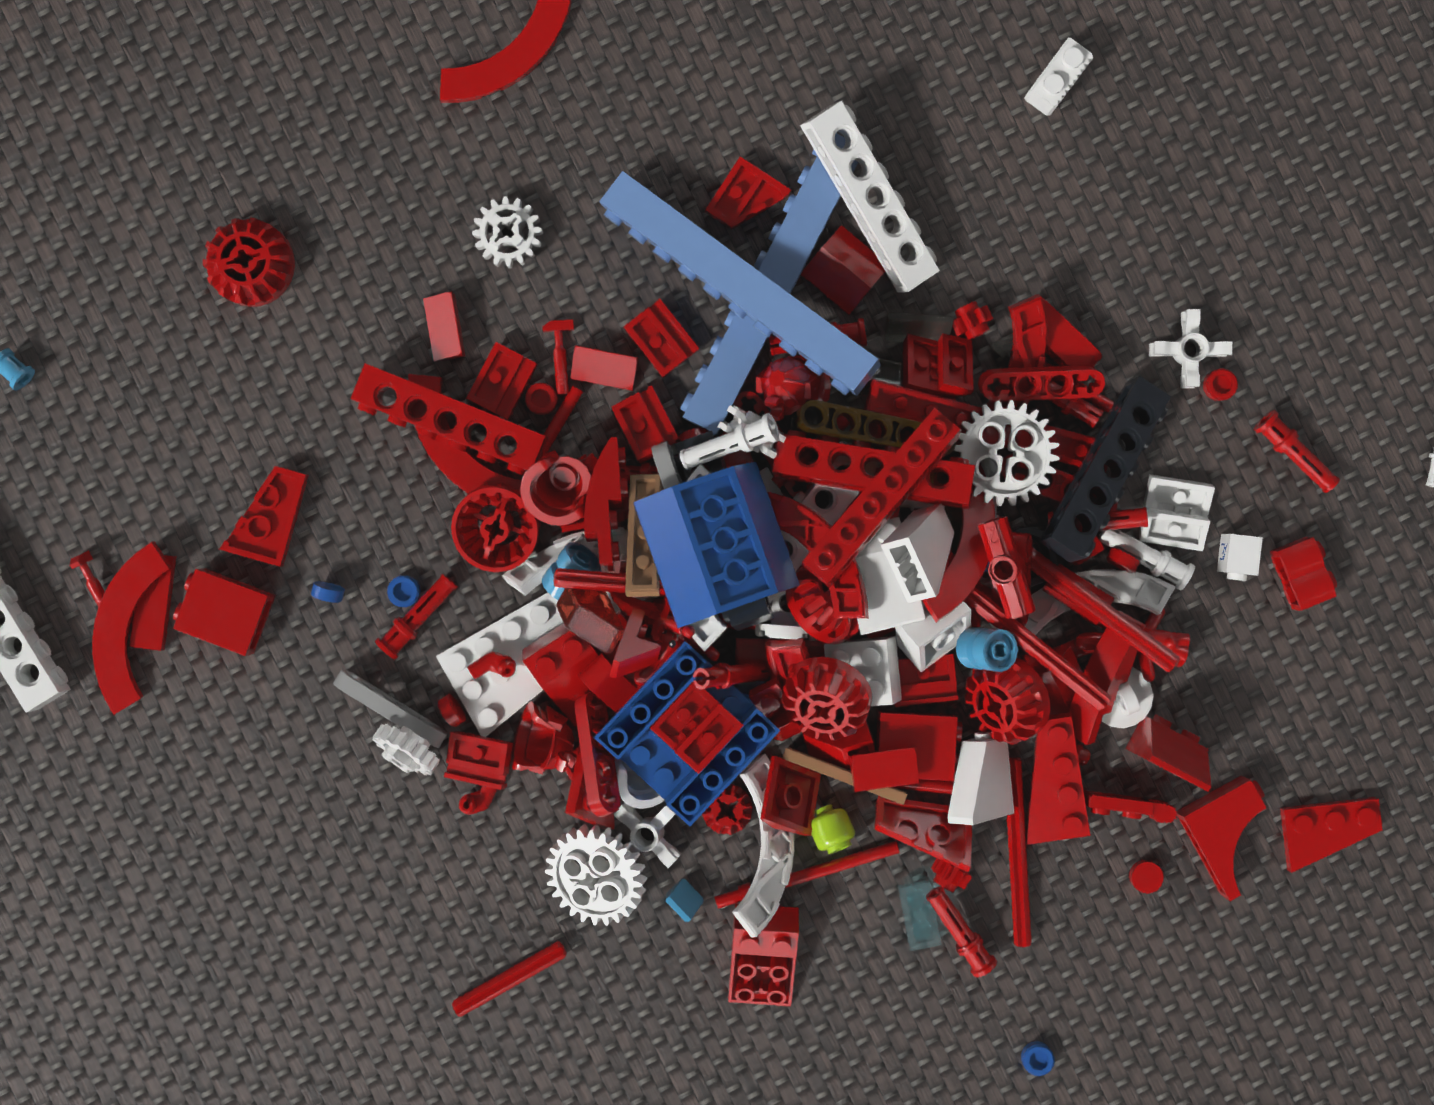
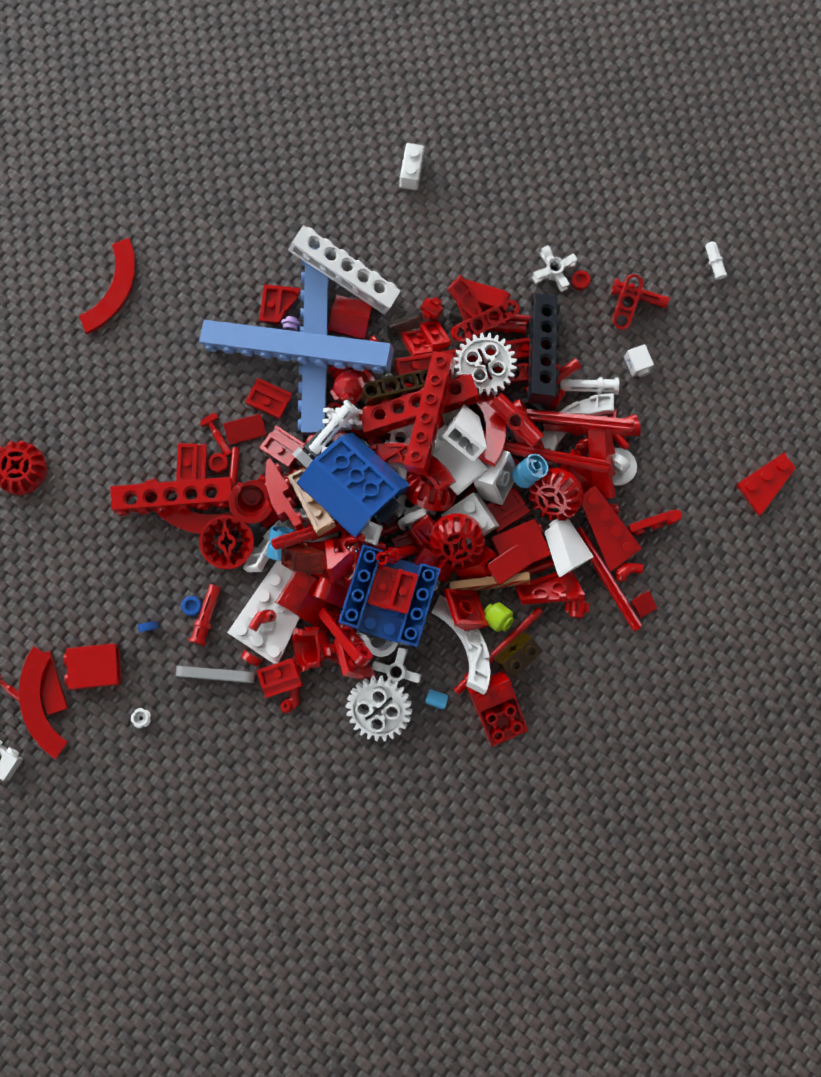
camera: 30 degrees left, 10 degrees down
red wing [219,466,309,567] -> none
white gear [372,724,440,776] -> none
slope [423,291,466,362] -> none
red axle [452,941,567,1017] -> none
white gear [472,196,543,268] -> none
red gear [702,784,752,835] -> none
clear light blue plate [897,880,942,951] -> none
red pin [926,886,997,977] -> none
blue tile [1021,1041,1055,1076] -> none
red tile [1106,548,1140,573] -> none
red slope [1125,714,1211,792] -> none
red tile [1129,860,1164,894] -> none
white slope [1139,474,1215,551] -> none
red arch [1176,775,1266,901] -> none
red brick [1270,537,1337,611] -> none
none -> white plate [131,708,151,728]
none -> lavender plate [281,316,301,331]
none -> dark brown brick [493,632,543,679]
none -> red beam [612,274,643,330]
none -> red arm [616,562,643,582]
none -> red slope [630,590,657,618]

